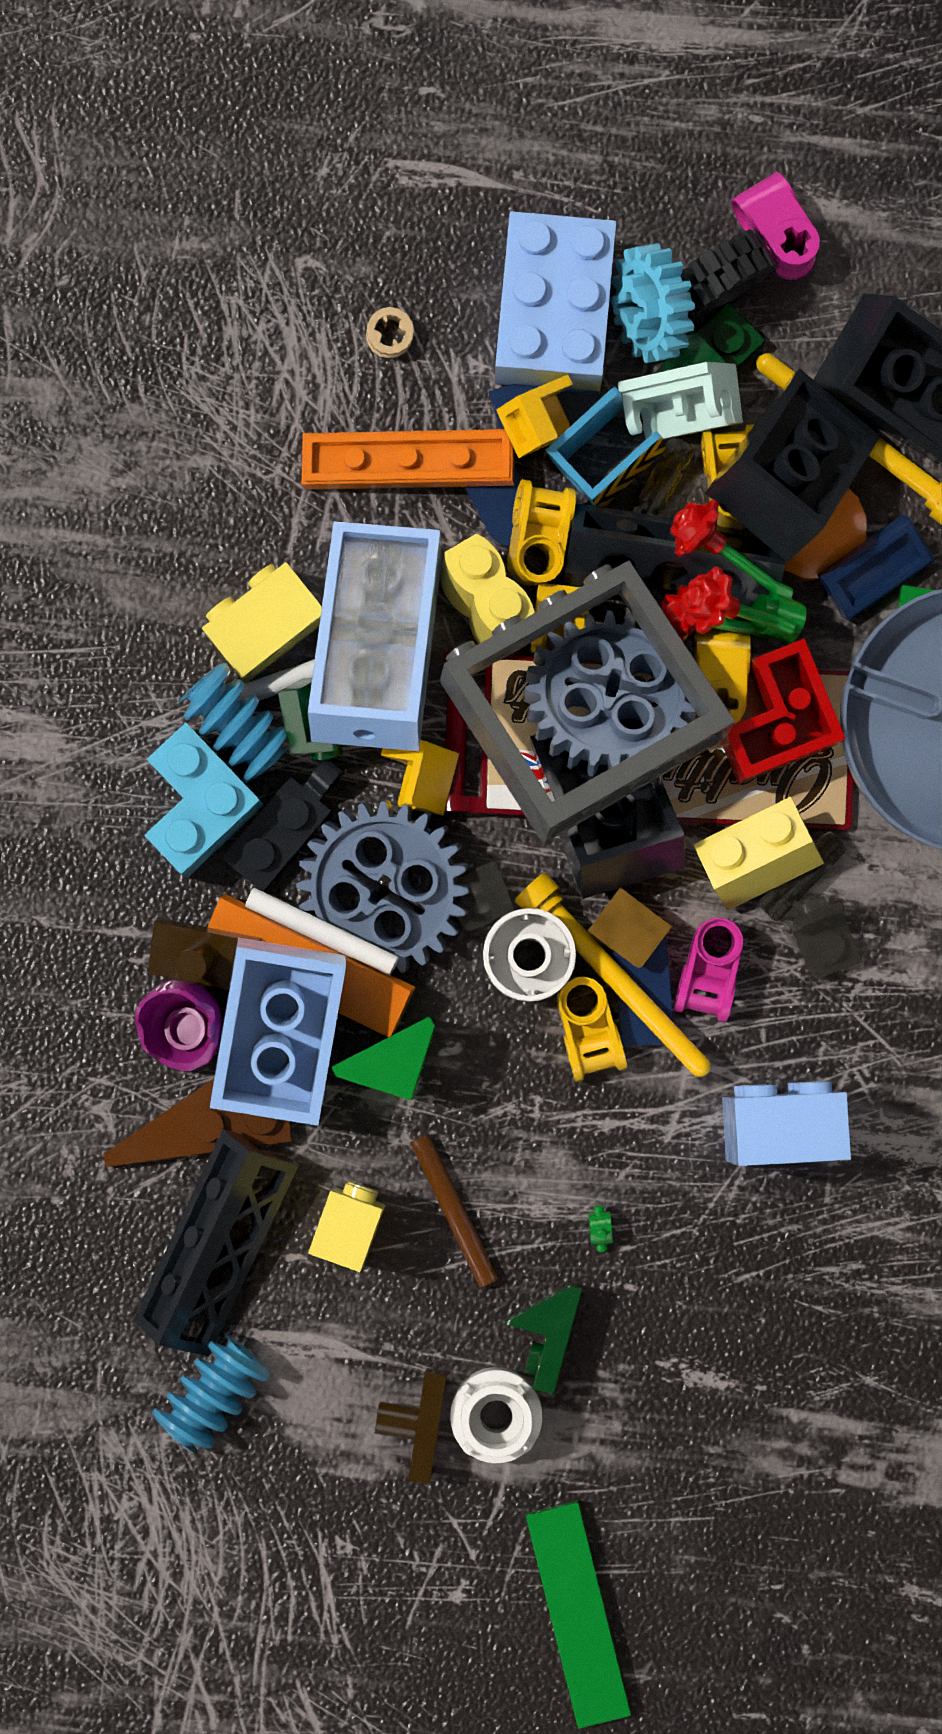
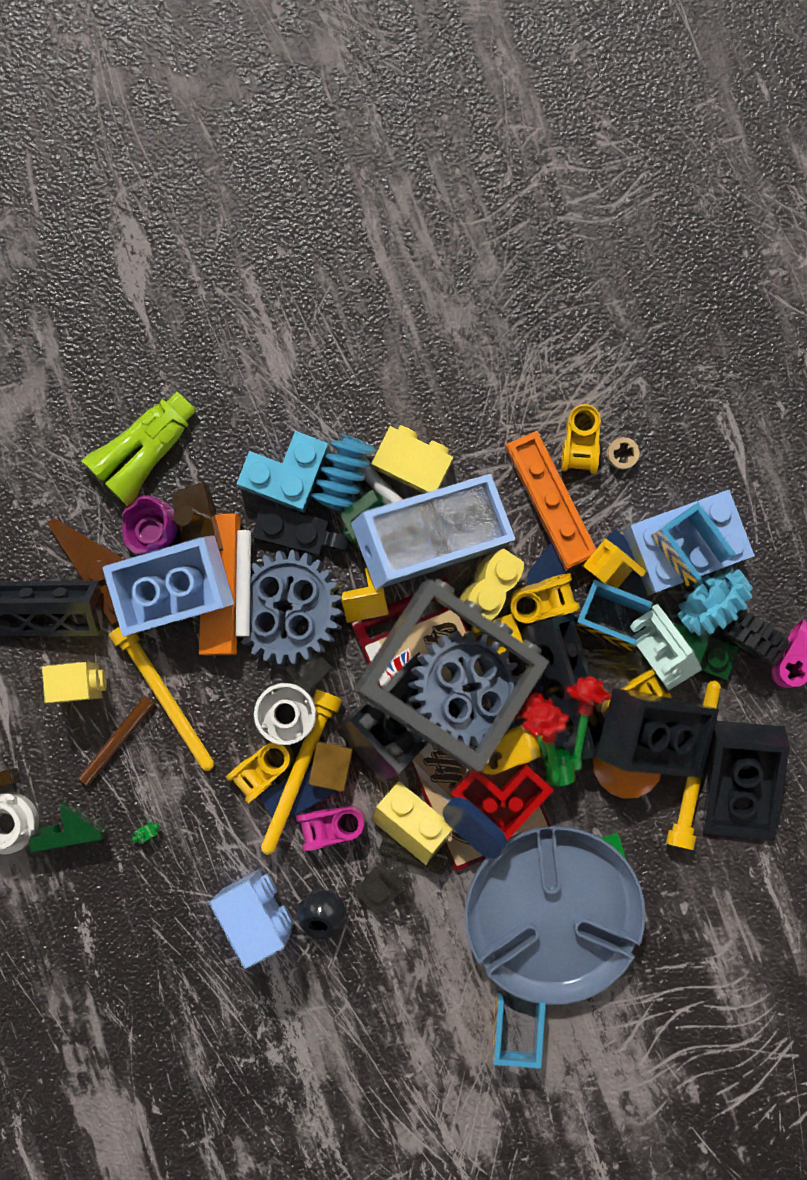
camera: 65 degrees right, 0 degrees up
green slope [332,1017,436,1101] -> none
dark blue tile [817,515,935,621] -> none
none -> lime piece [81,392,196,507]
none -> yellow piece [108,627,214,771]
none -> black piece [298,889,347,940]
none -> dark blue tile [442,797,507,858]
none -> yellow piece [561,404,601,474]
none -> dark azure piece [651,502,736,586]

